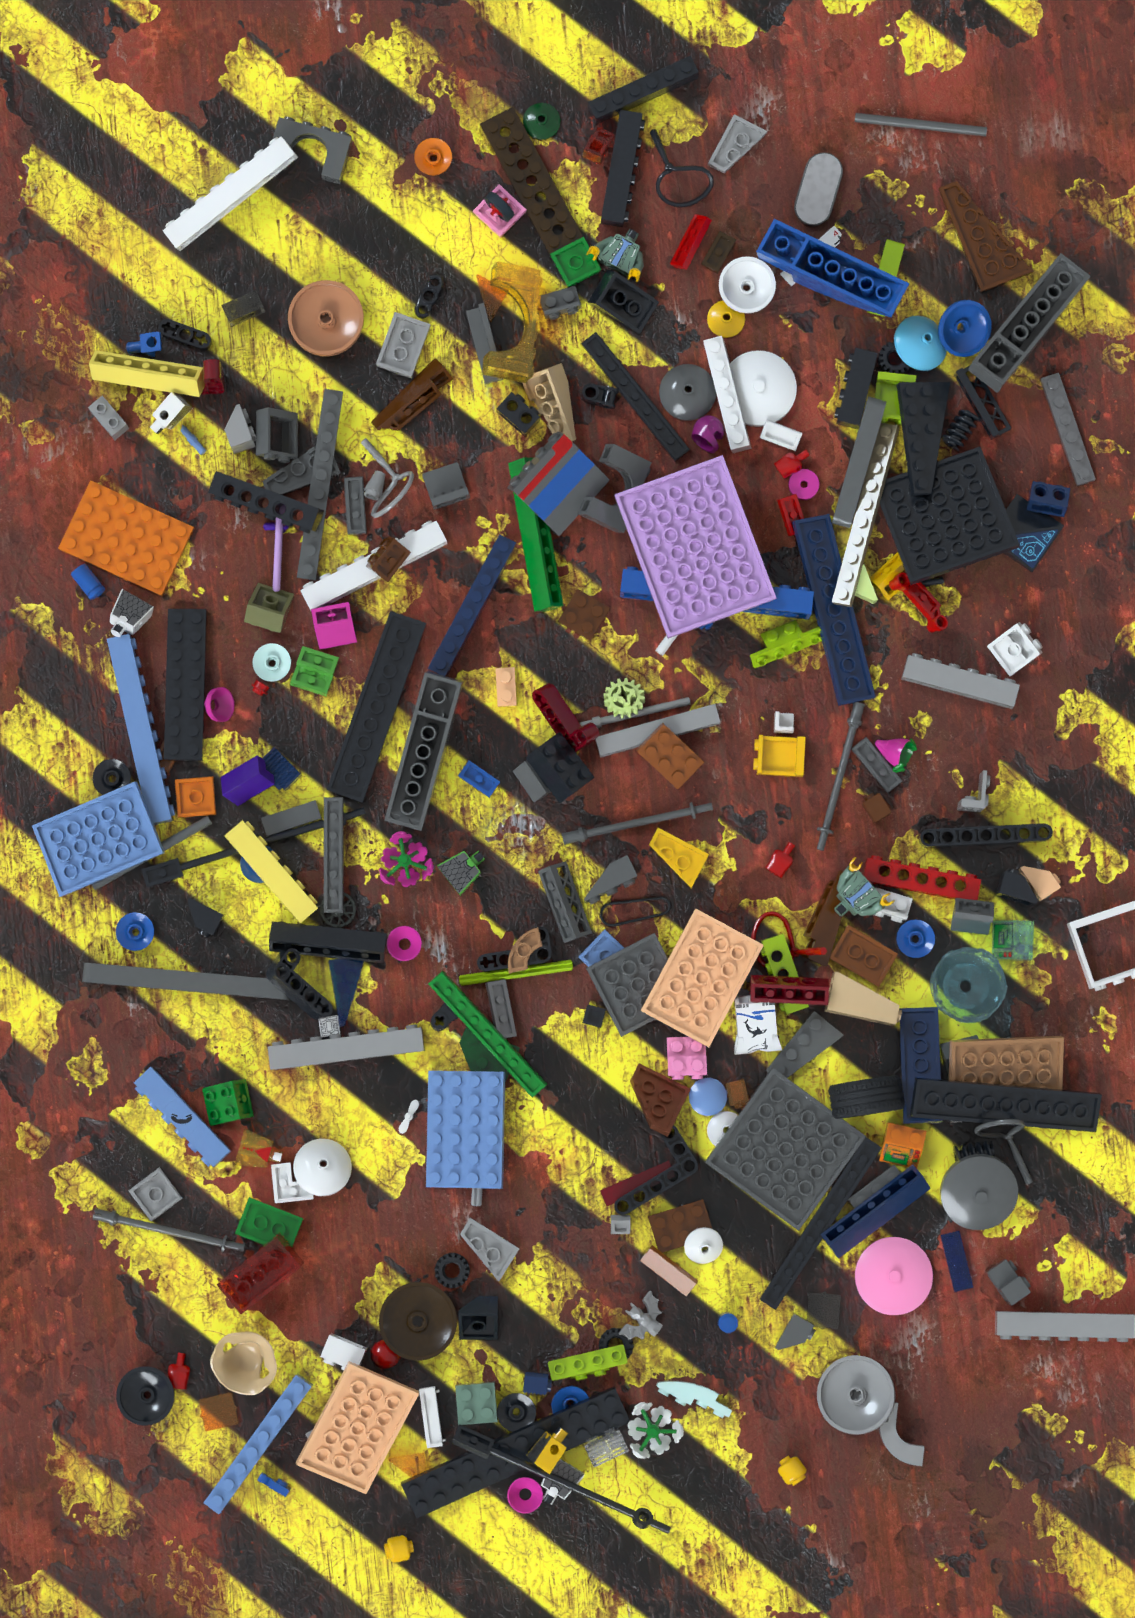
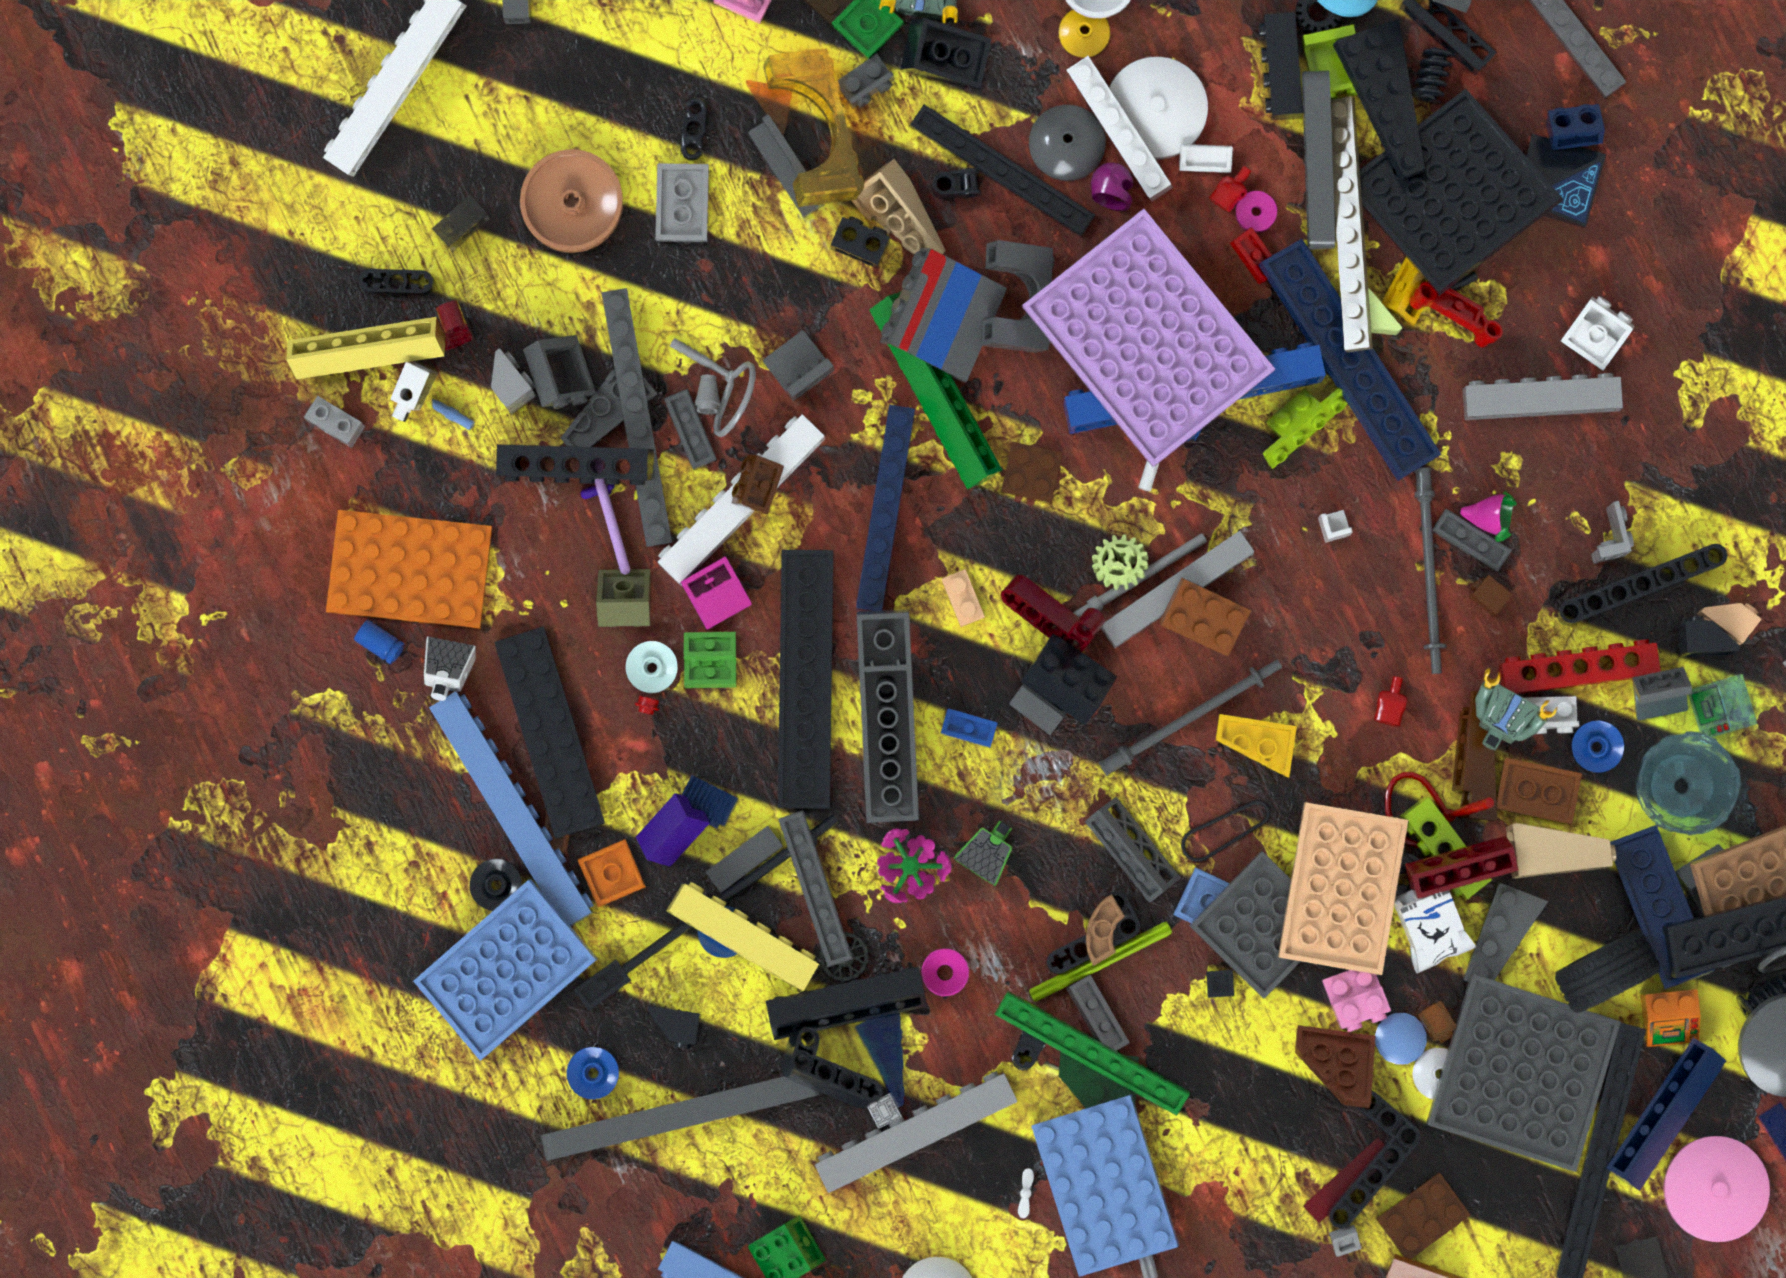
camera: 15 degrees left, 0 degrees up
dark grey piece [92,815,212,891] -> none
blue bracket [126,332,162,357] -> none
dark pink piece [204,687,234,722] -> none
reddish brown wedge [371,358,453,431] -> none
dark grey slope [584,855,637,905] -> none
white dish [684,1227,723,1264] -> none
yellow panel [753,735,805,777] -> none
dark grey plate [848,1165,901,1209] -> none

